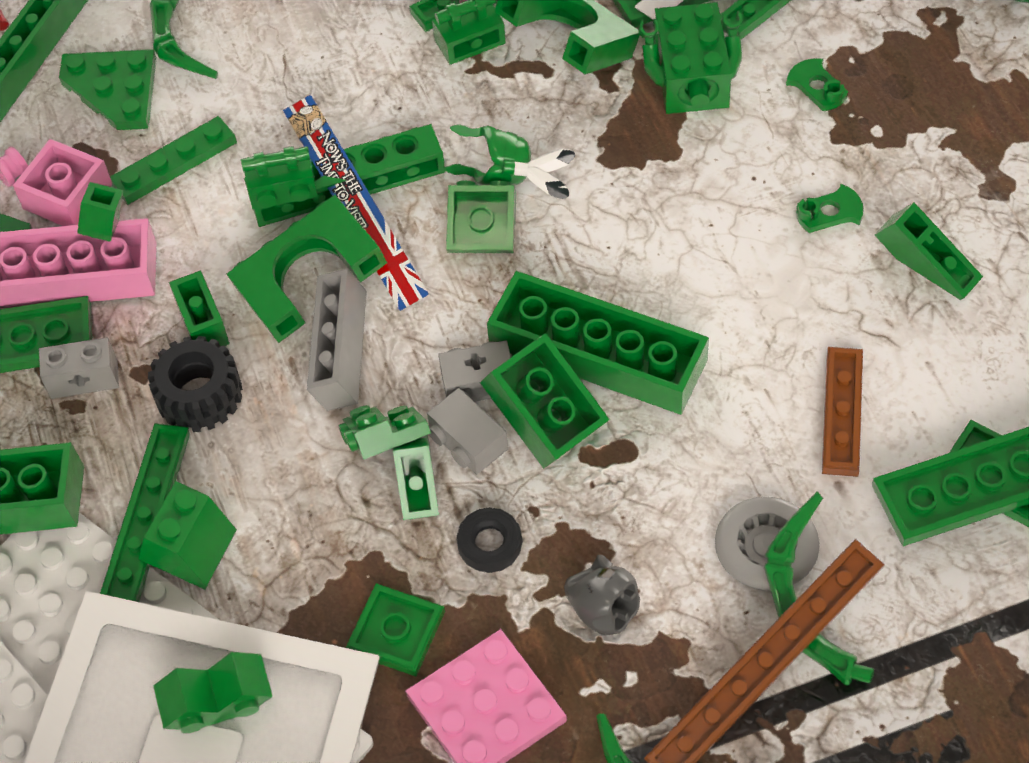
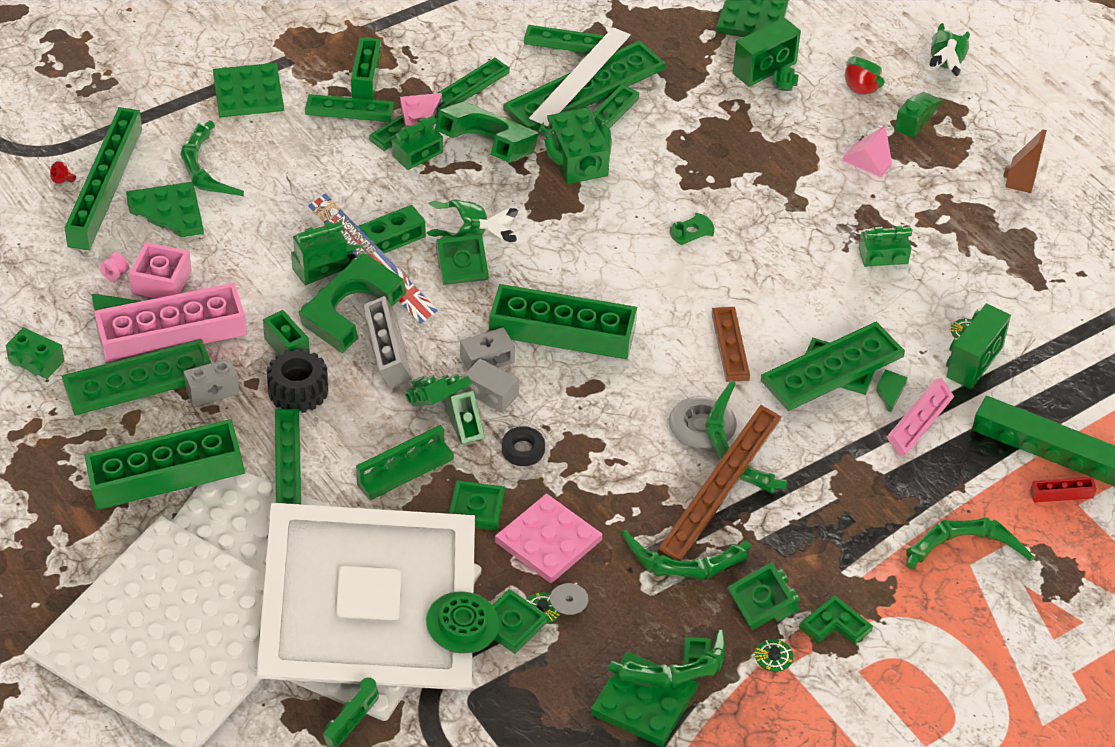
camera: 20 degrees left, 10 degrees down
green brick [77,182,123,242] -> none
green plate [110,115,237,205] -> none
green slope [138,481,237,590] -> none
green brick [153,652,273,733] -> none
green brick [480,333,610,469] -> none
dark grey piece [564,555,640,635] -> none
green piece [786,58,848,111] -> none
green slope [874,202,983,300] -> none
none -> green fence [356,425,454,501]

